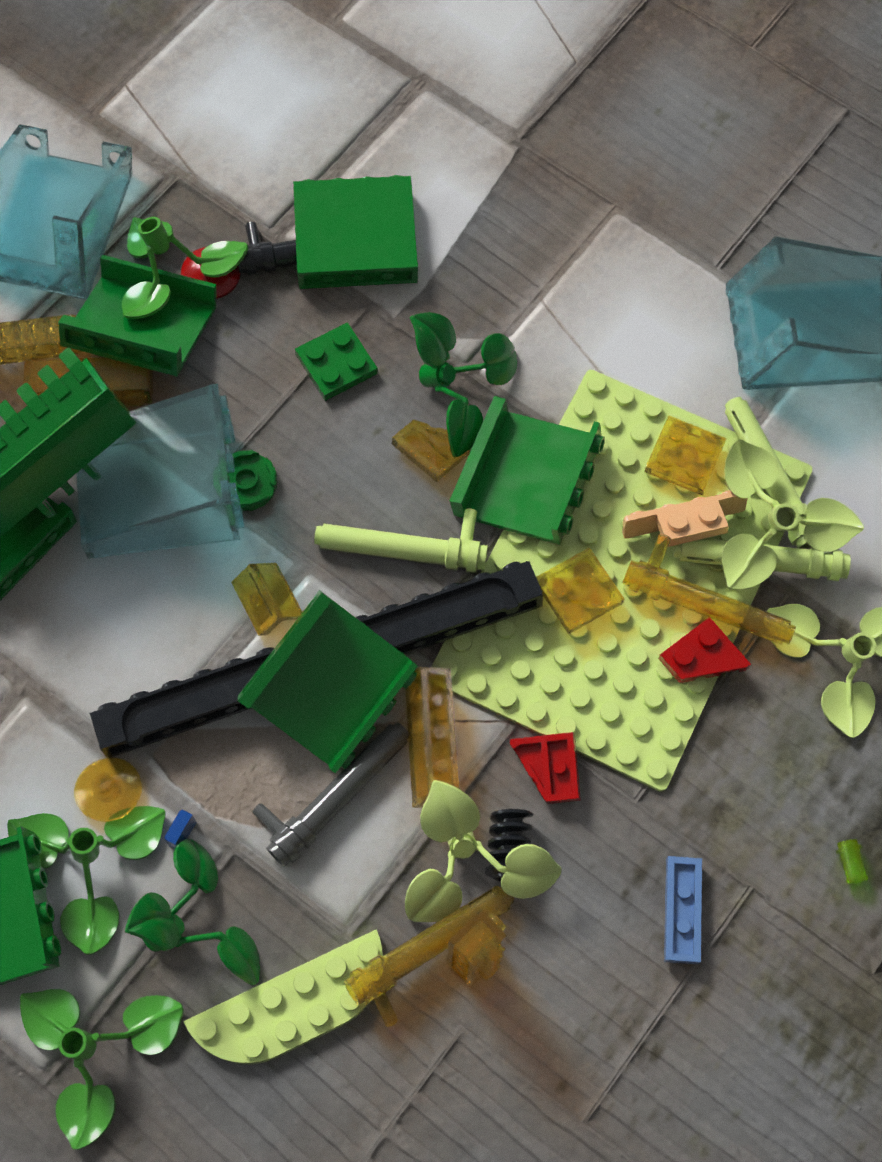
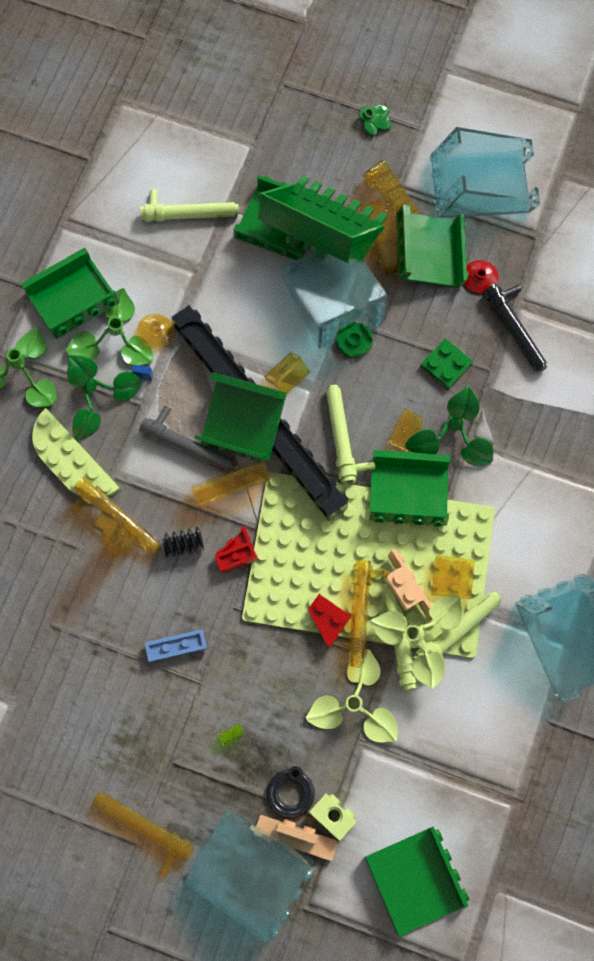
camera: 75 degrees right, 5 degrees up
bright green plant [122,217,249,319] -> none
green panel [293,175,418,289] -> none
yellowish green plant [405,780,562,922] -> none
clear yellow plate [536,547,625,635] -> none

